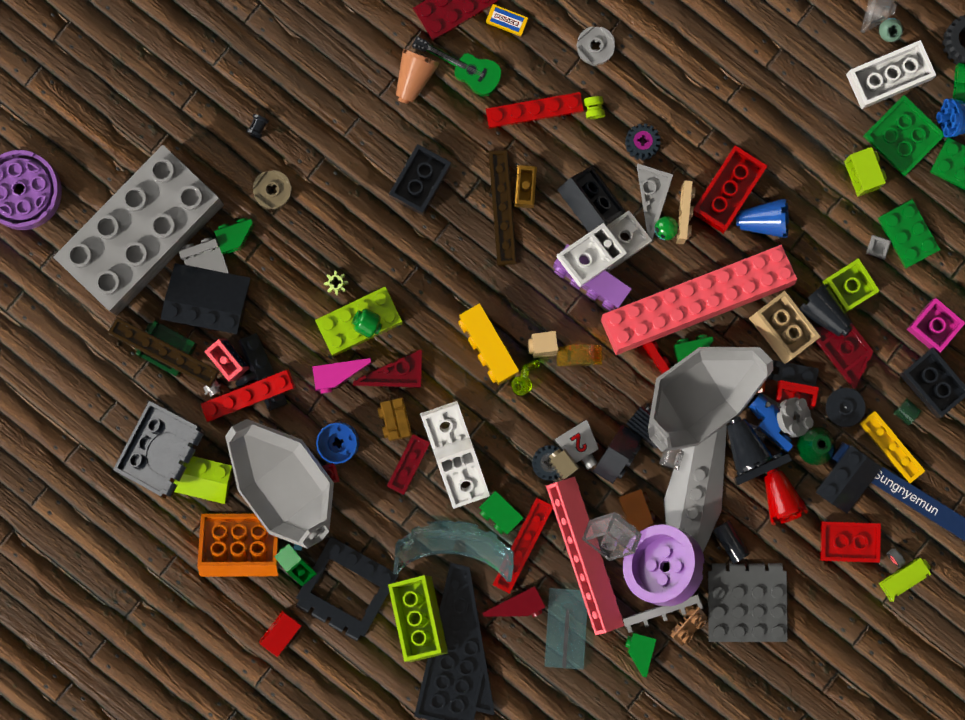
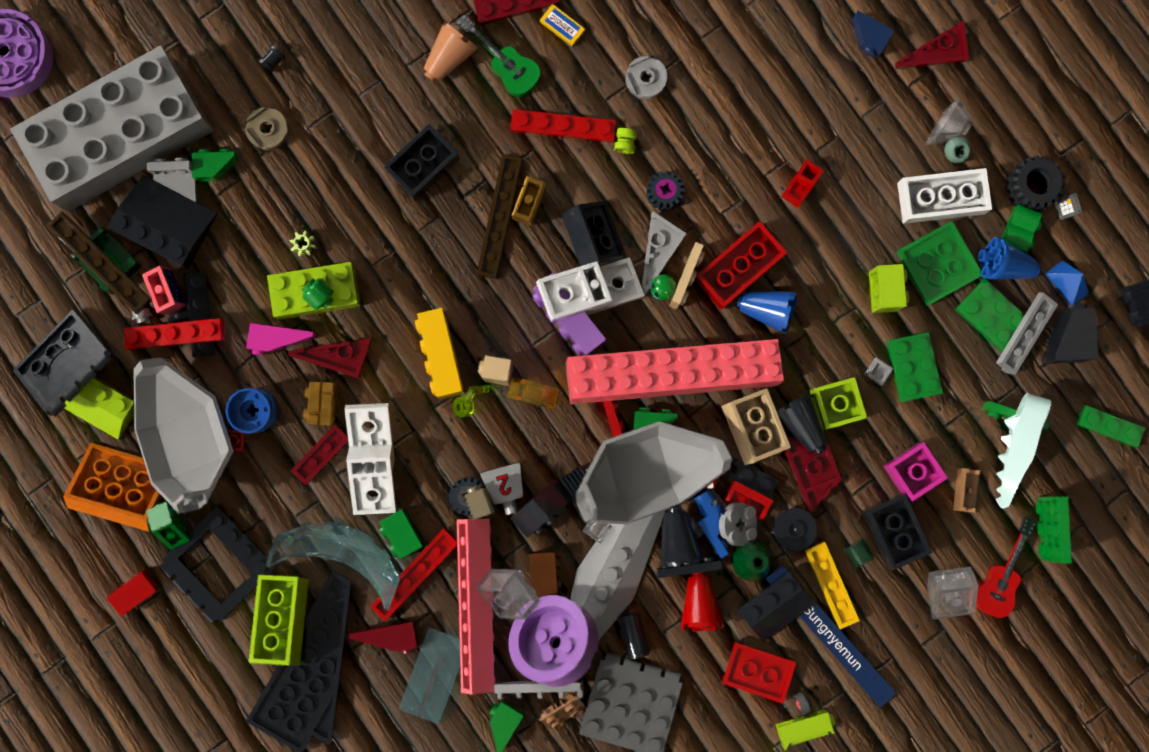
camera: 10 degrees right, 0 degrees up
none -> red brick [781,159,824,208]

